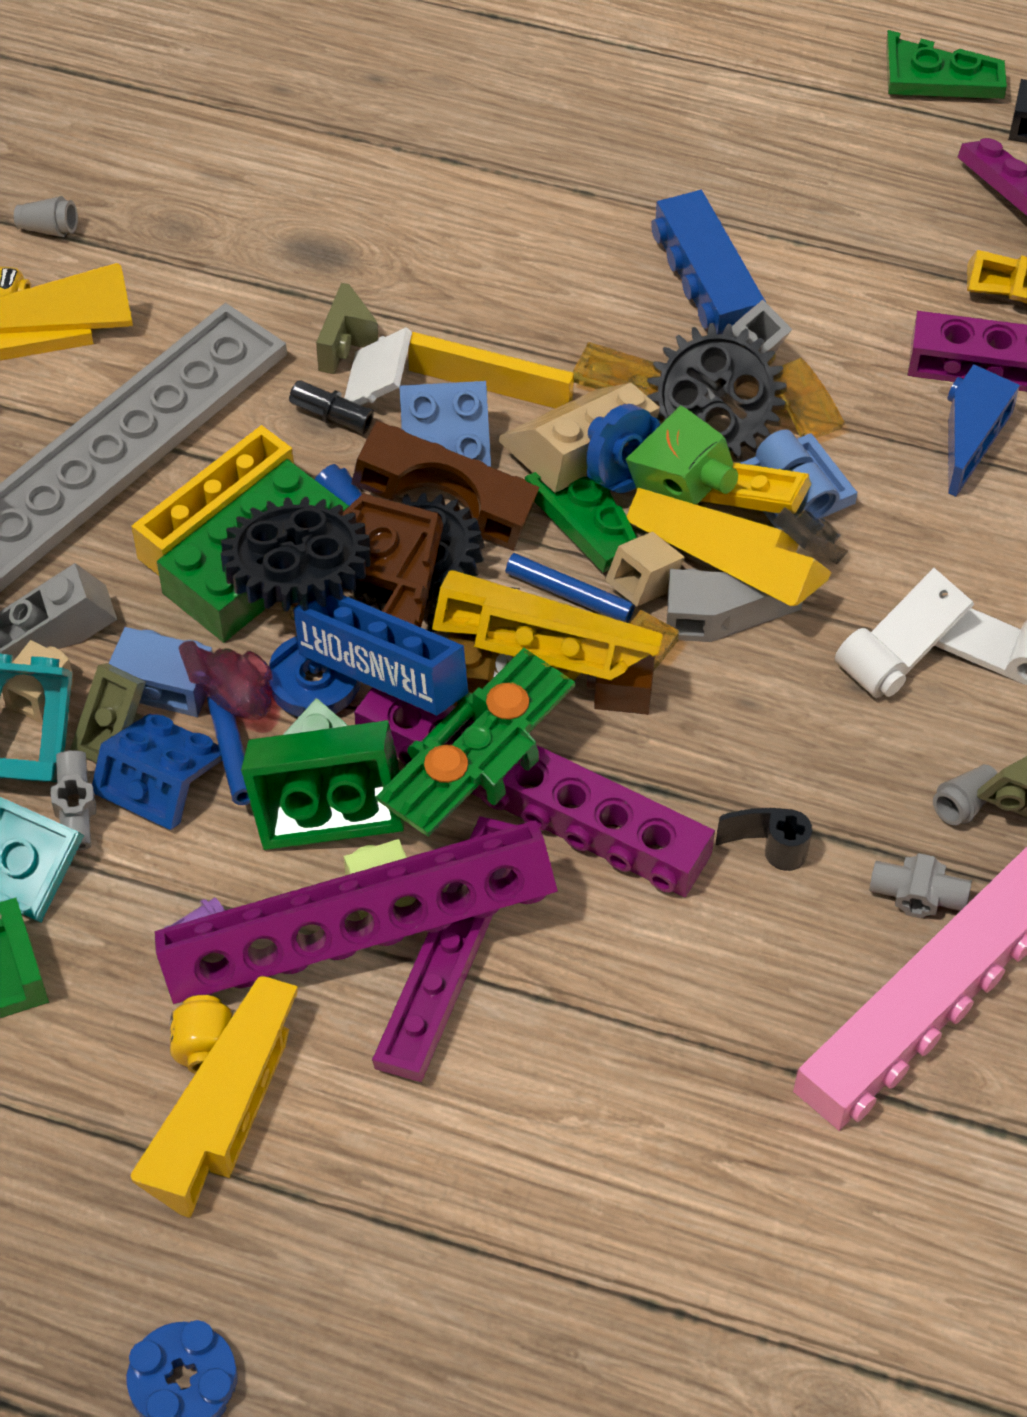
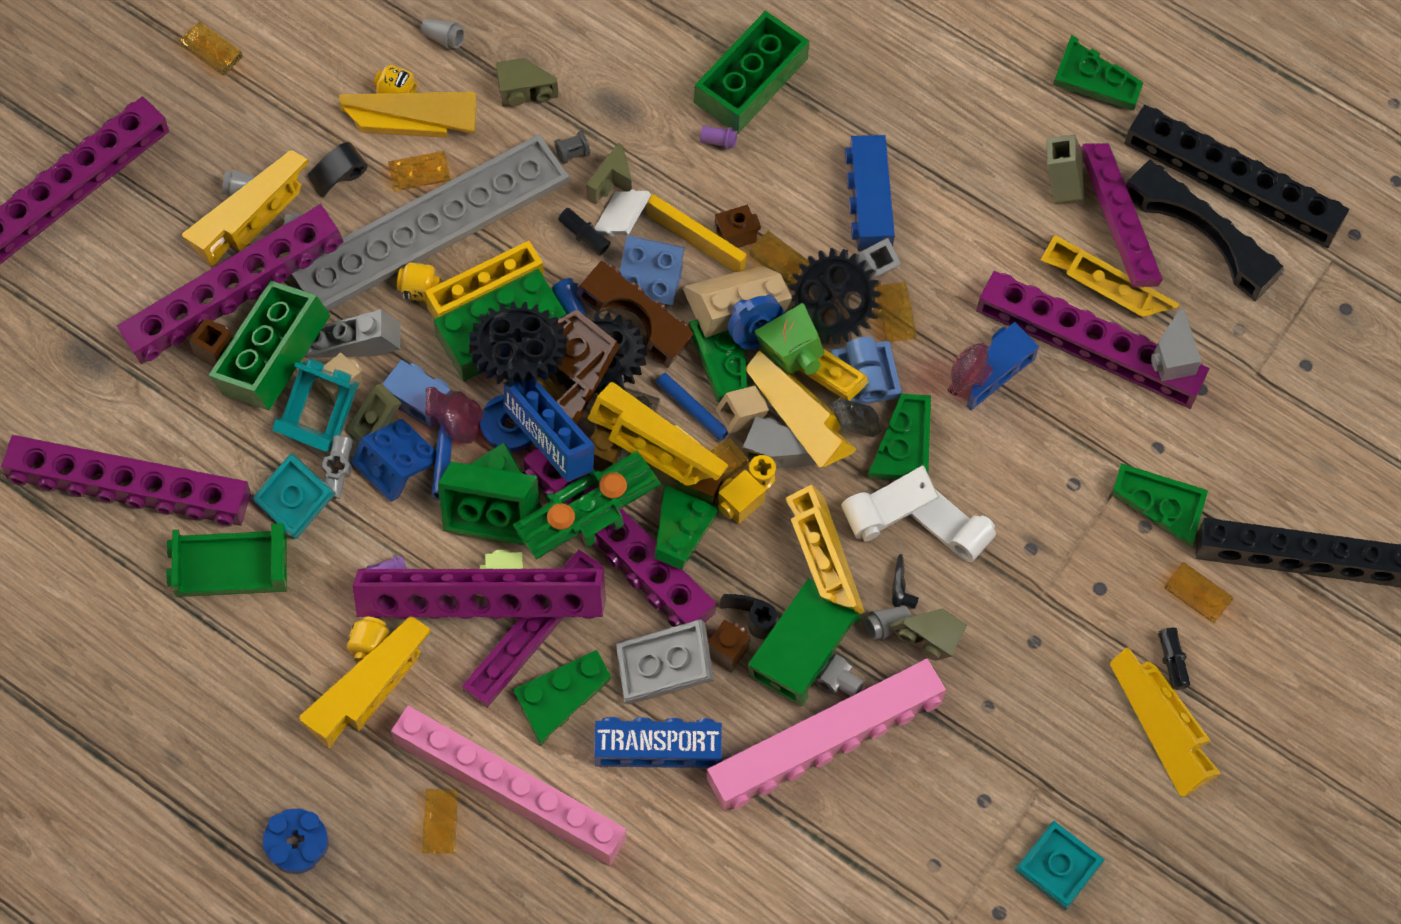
camera: 15 degrees right, 10 degrees up
none -> clear yellow plate [388,151,451,192]
none -> bright pink brick [391,706,626,866]
none -> yellow head [397,262,441,302]
none -> clear yellow slope [422,789,458,854]
none -> olive slope [496,58,558,106]
none -> green wing [513,650,611,746]
none -> dark grey bush [554,131,590,164]
none -> blue brick [594,717,722,768]
none -> light grey tile [616,619,714,704]
none -> green wing [654,484,719,570]
none -> green brick [694,10,810,134]
none -> medium lavender pin [700,125,737,150]
none -> reddish brown brick [708,619,750,673]
none -> reddish brown brick [714,204,761,248]
none -> yellow brick [718,470,766,524]
none -> green panel [748,578,861,707]
none -> yellow bush [749,455,776,491]
none -> yellow wedge [785,484,865,614]
none -> green wing [867,393,931,480]
none -> black bar [892,554,919,609]
none -> clear pink animal [947,343,993,396]
none -> olive slope [1046,134,1084,204]

